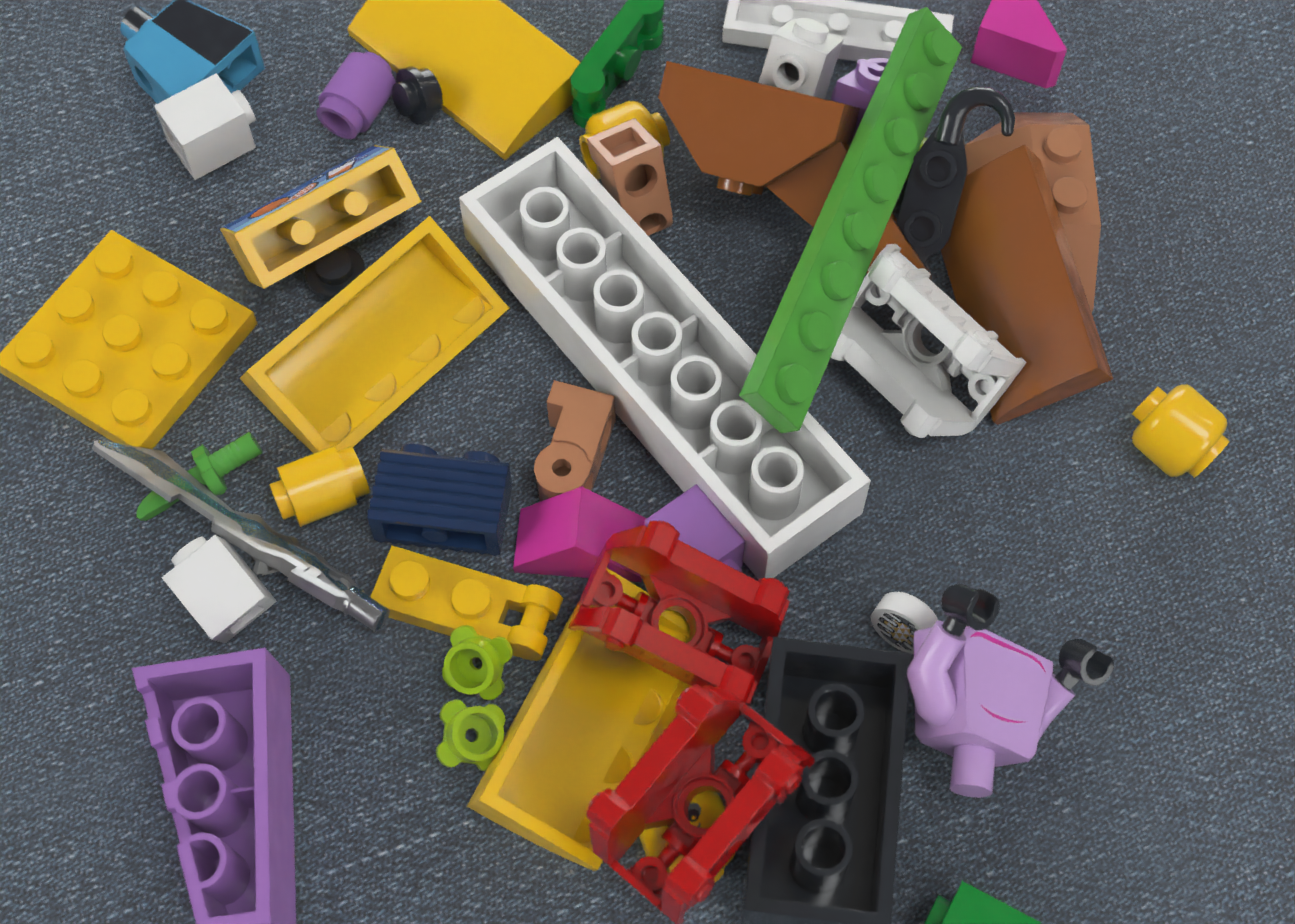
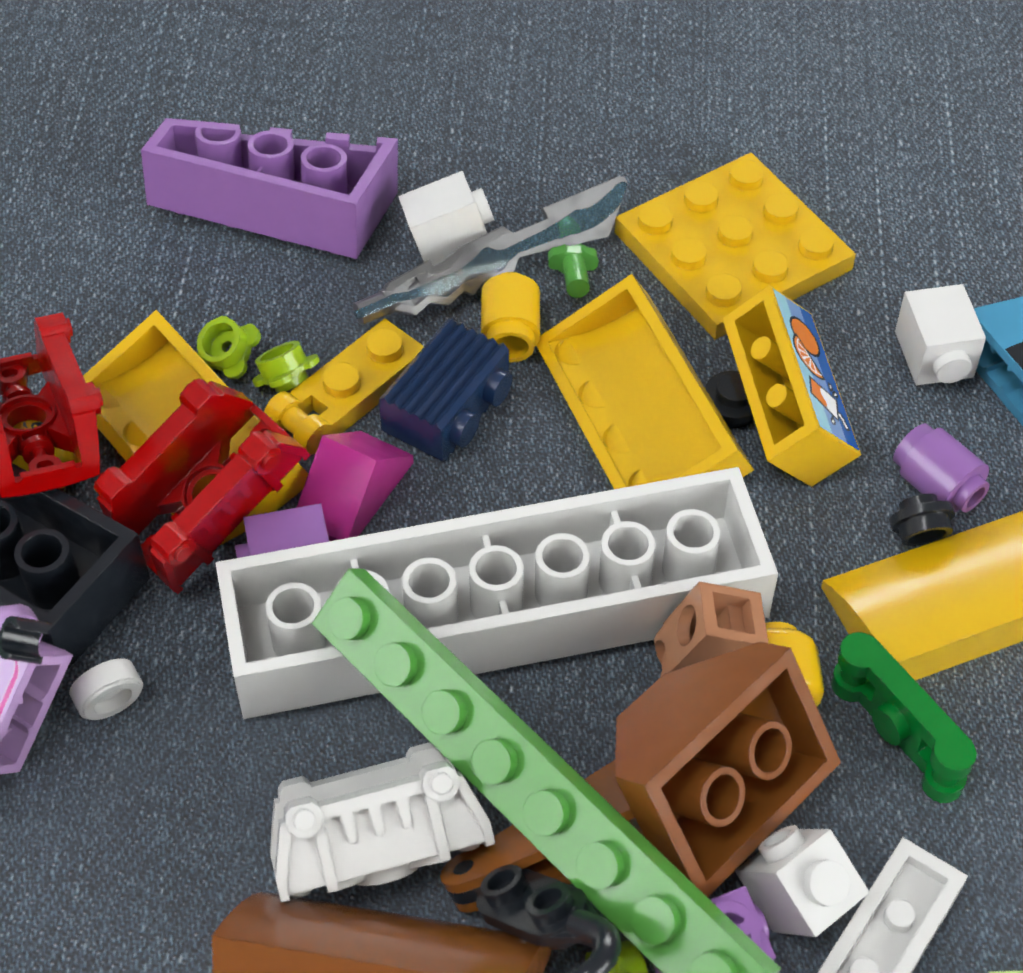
camera: 115 degrees right, 10 degrees down
nougat leg [534,380,616,501] -> none

